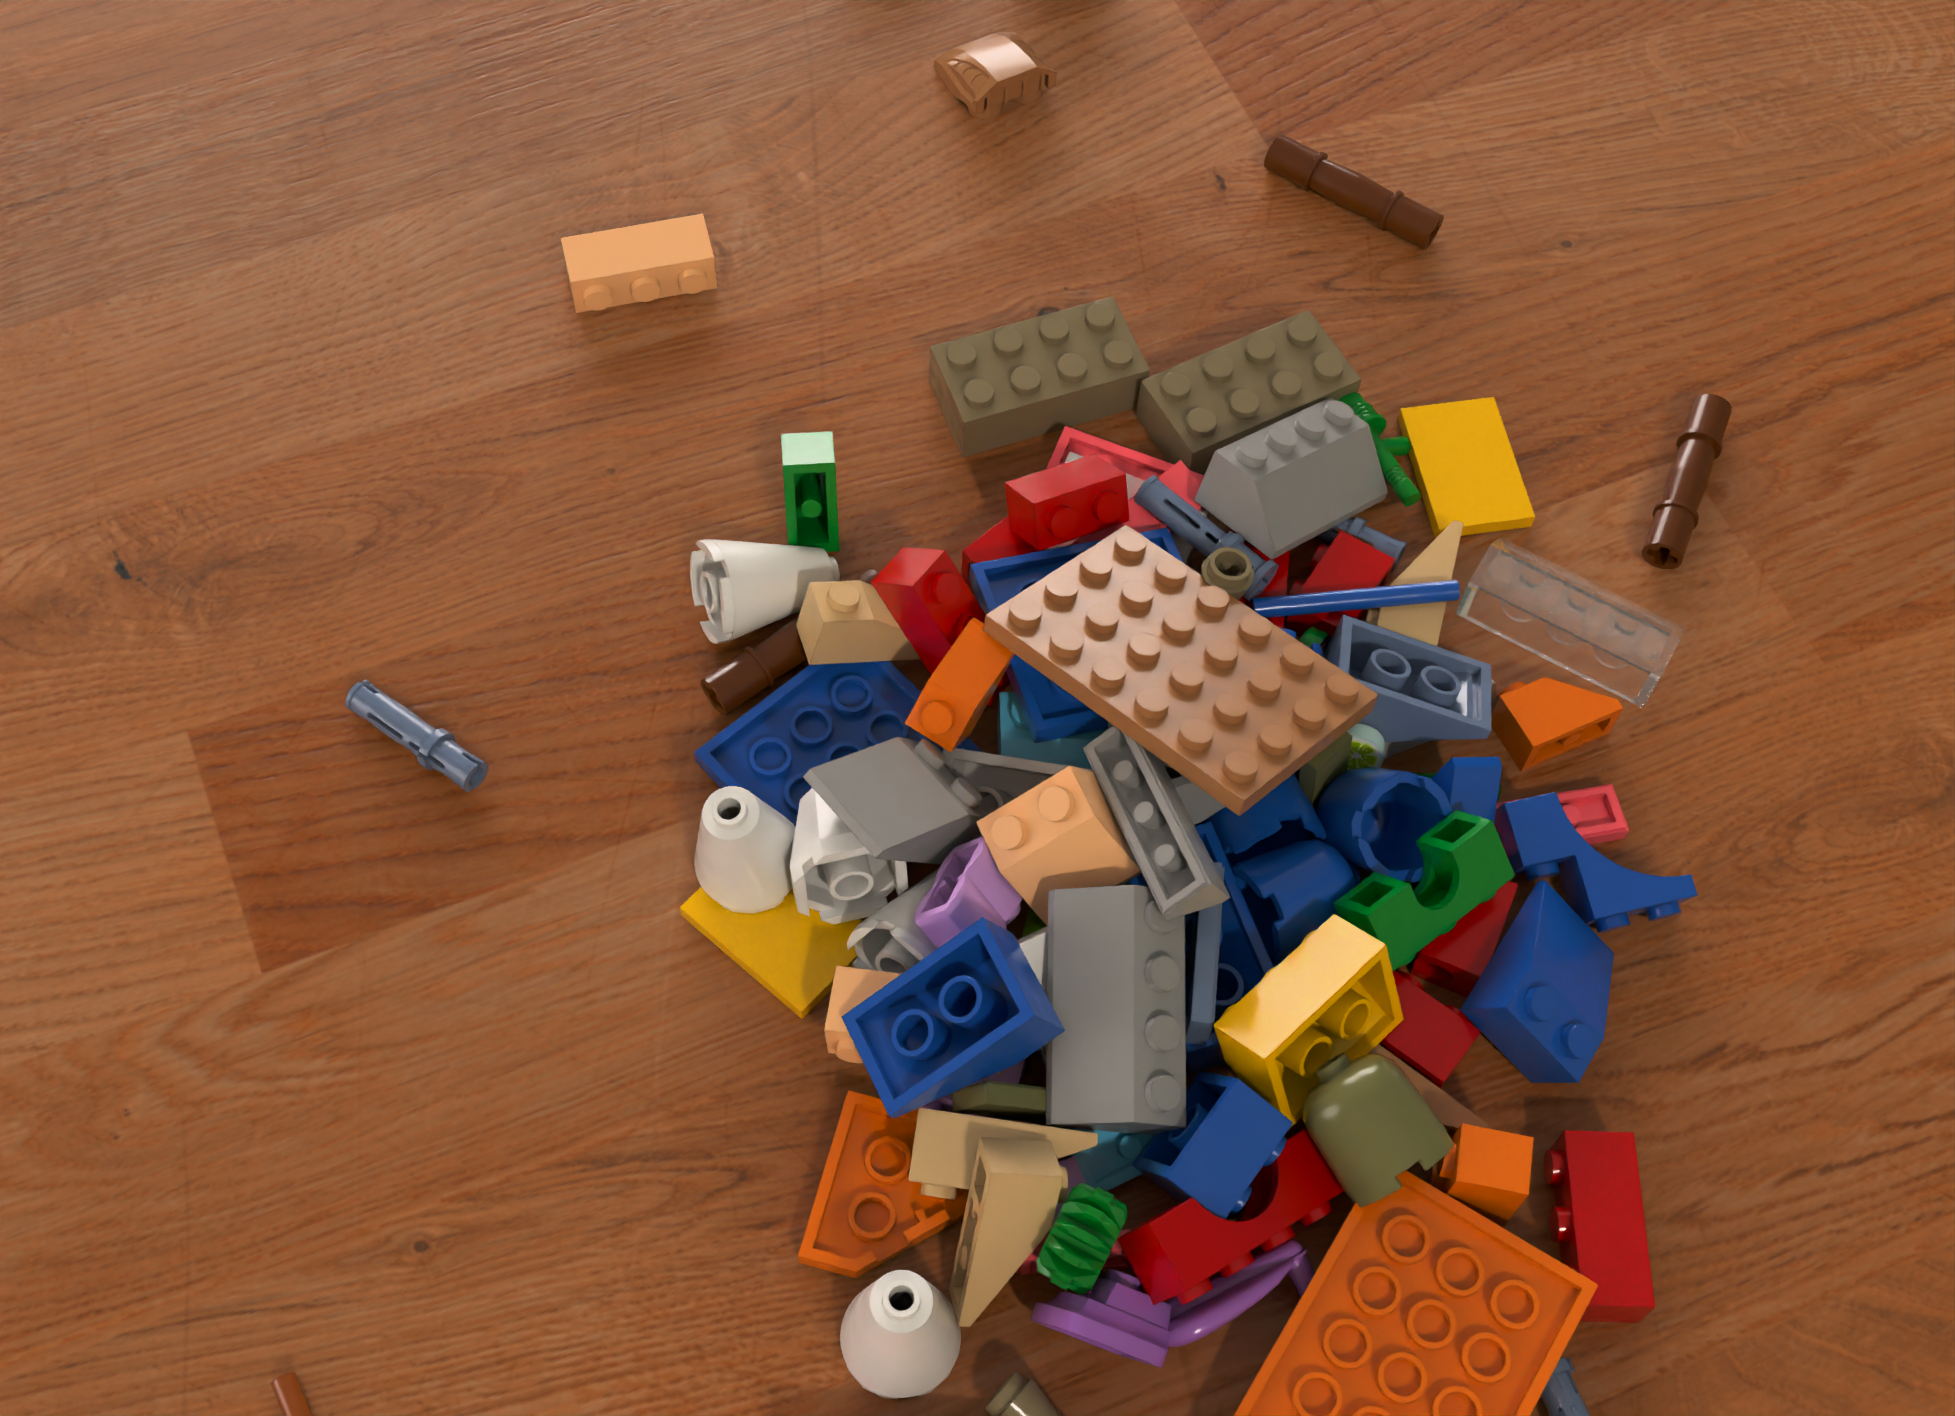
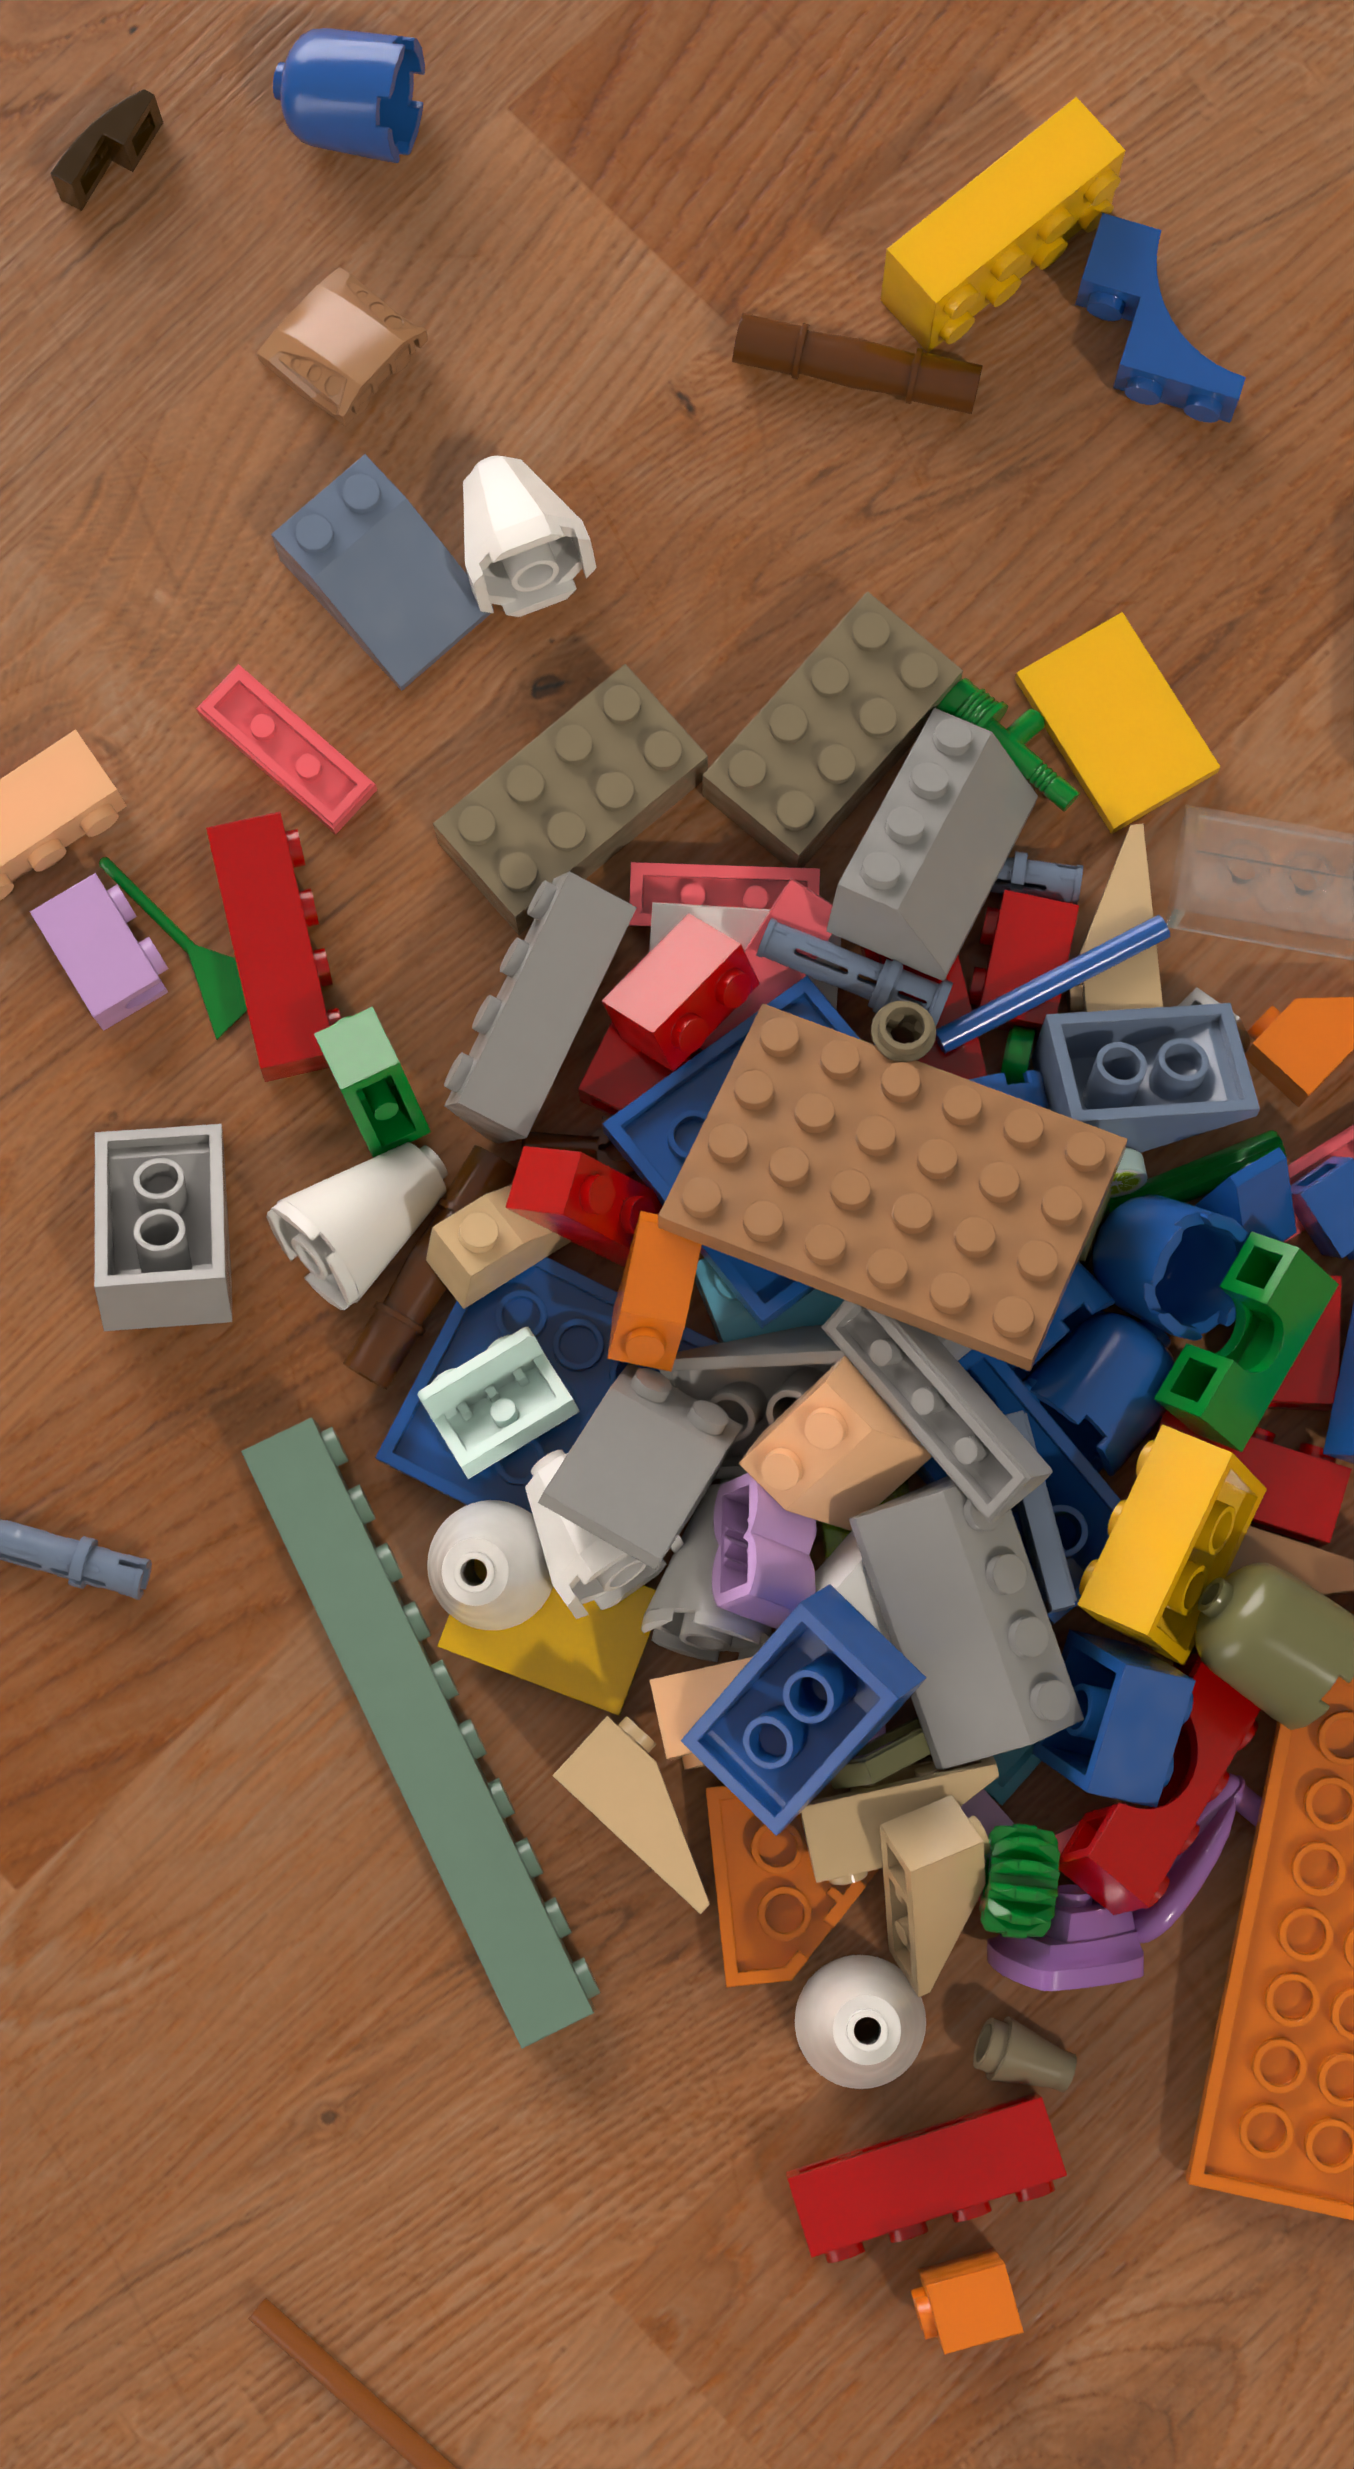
camera: 15 degrees left, 20 degrees up
none -> lavender brick [30,873,169,1031]
none -> light grey slope [94,1124,233,1331]
none -> green piece [99,857,247,1040]
none -> coral tile [196,664,377,835]
none -> red brick [206,812,341,1082]
none -> sand green brick [241,1417,601,2049]
none -> sand blue slope [271,454,494,691]
none -> light aqua bracket [417,1327,580,1479]
none -> light grey slope [444,871,637,1144]
none -> white cone [463,456,597,617]
none -> tan slope [552,1716,710,1914]
none -> yellow brick [881,97,1126,353]
none -> blue arch [1075,213,1246,423]

